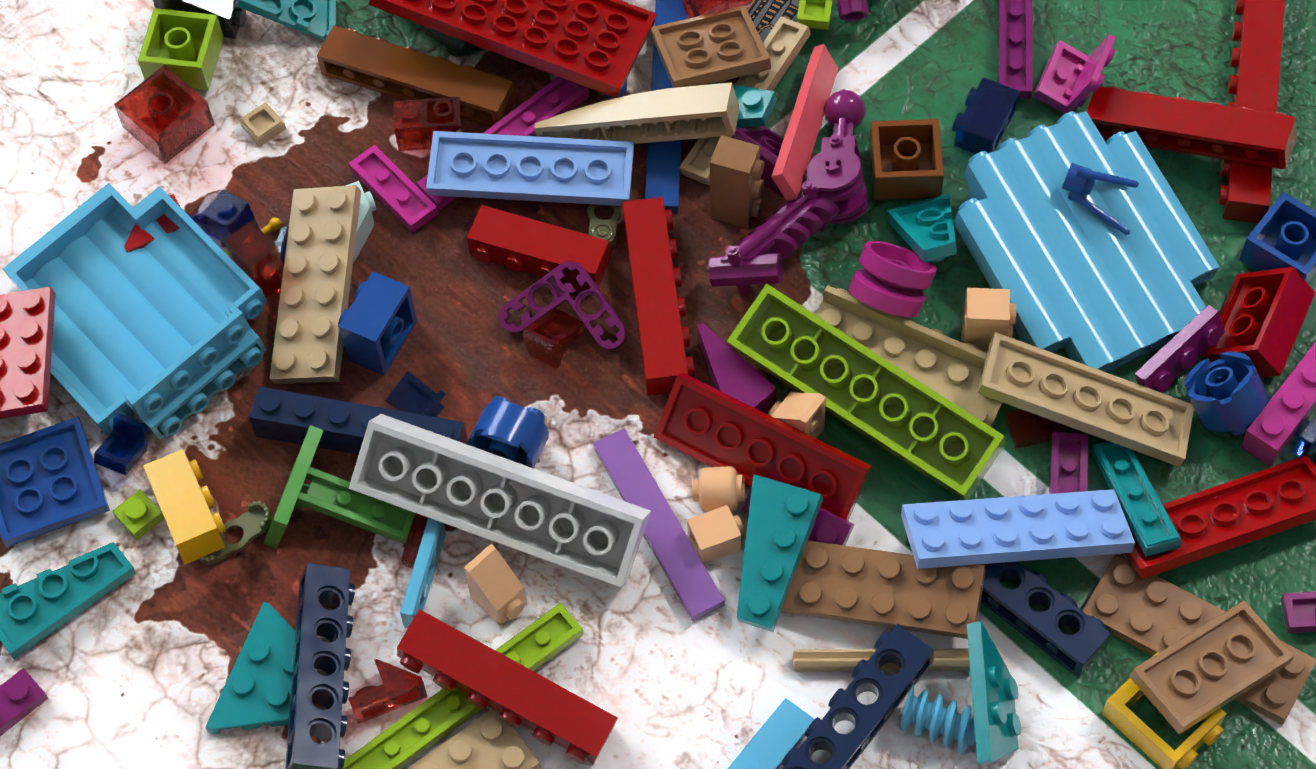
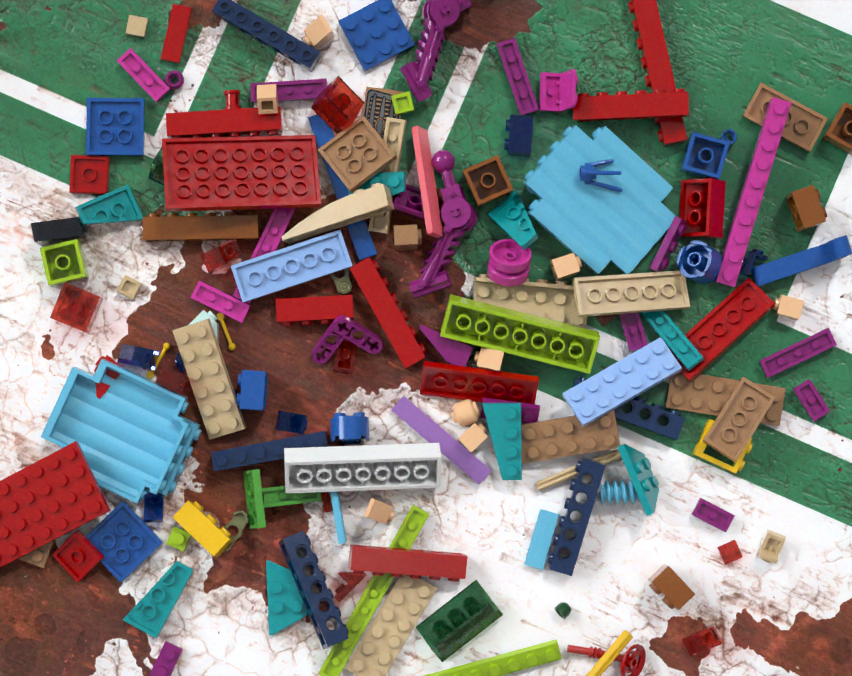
camera: 25 degrees left, 25 degrees up
none -> yellow hinge [216,313,236,351]

